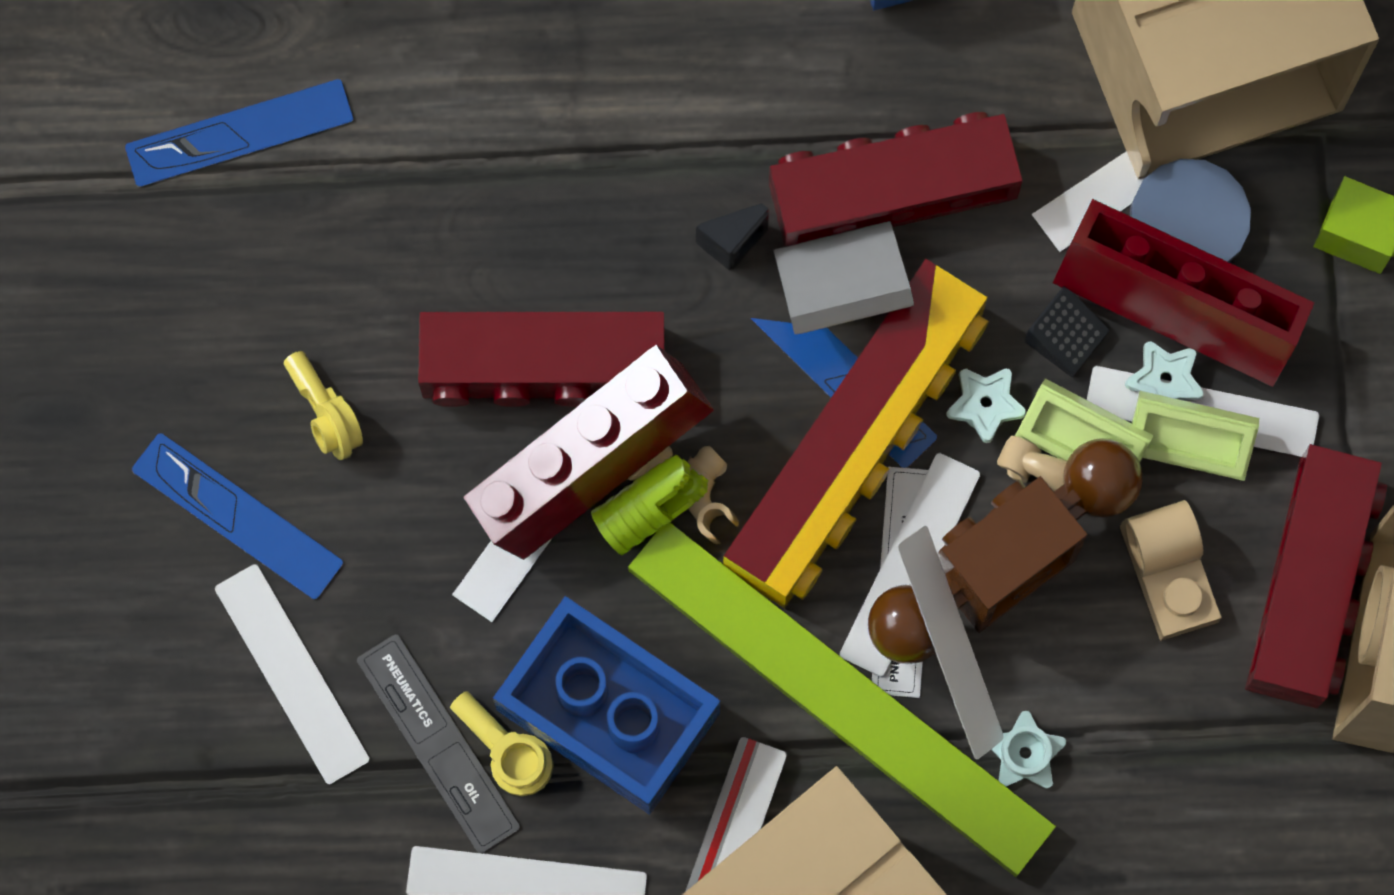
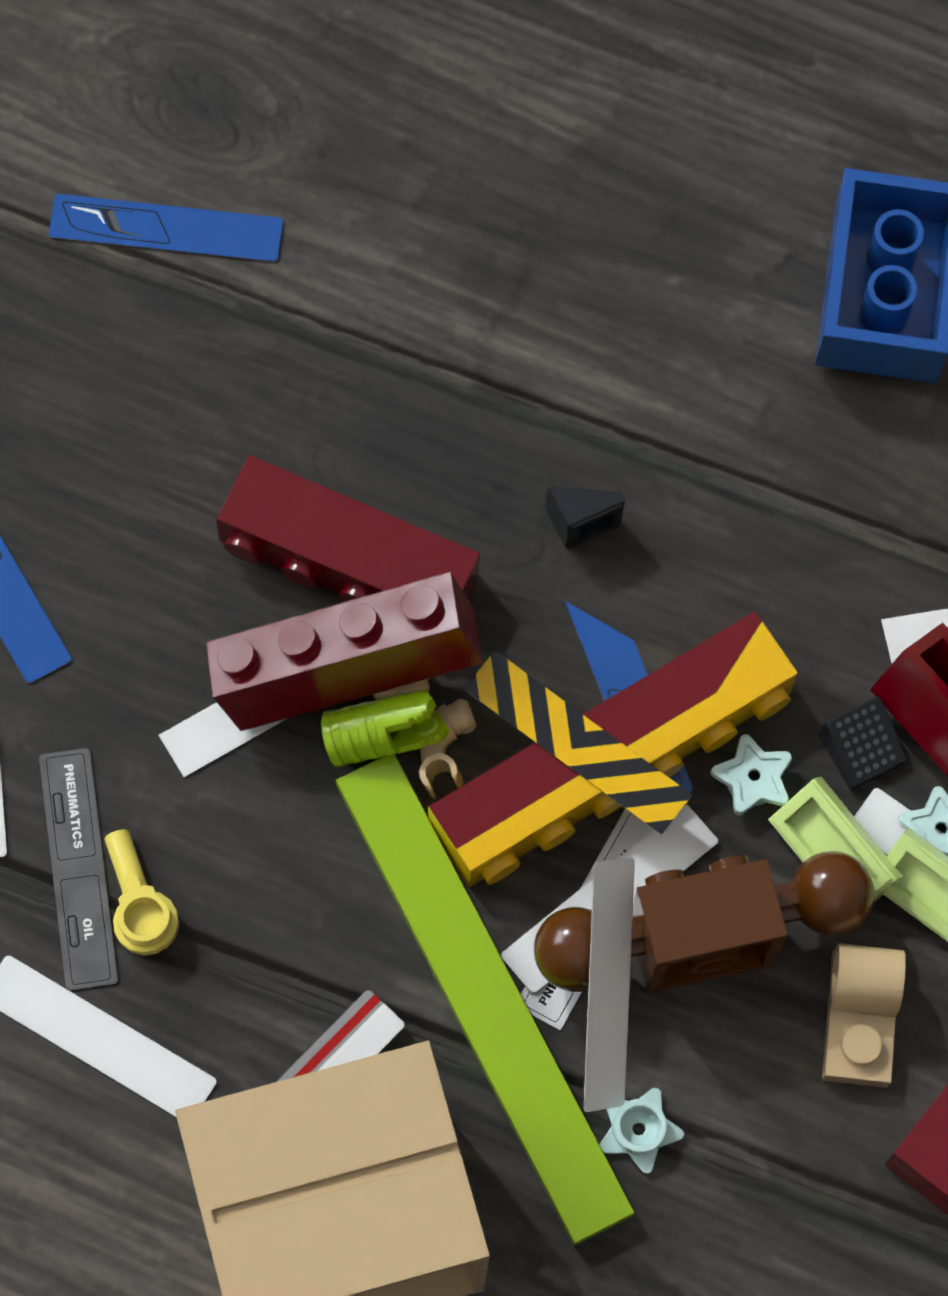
camera: 20 degrees right, 5 degrees down
light yellow plate [283,351,363,460] -> none
blue brick [493,596,720,815] -> none
dark red brick [769,112,1022,247] -> none
light grey tile [774,221,914,334] -> none
tan arm [997,436,1067,491] -> none
none -> sticker [464,651,692,835]

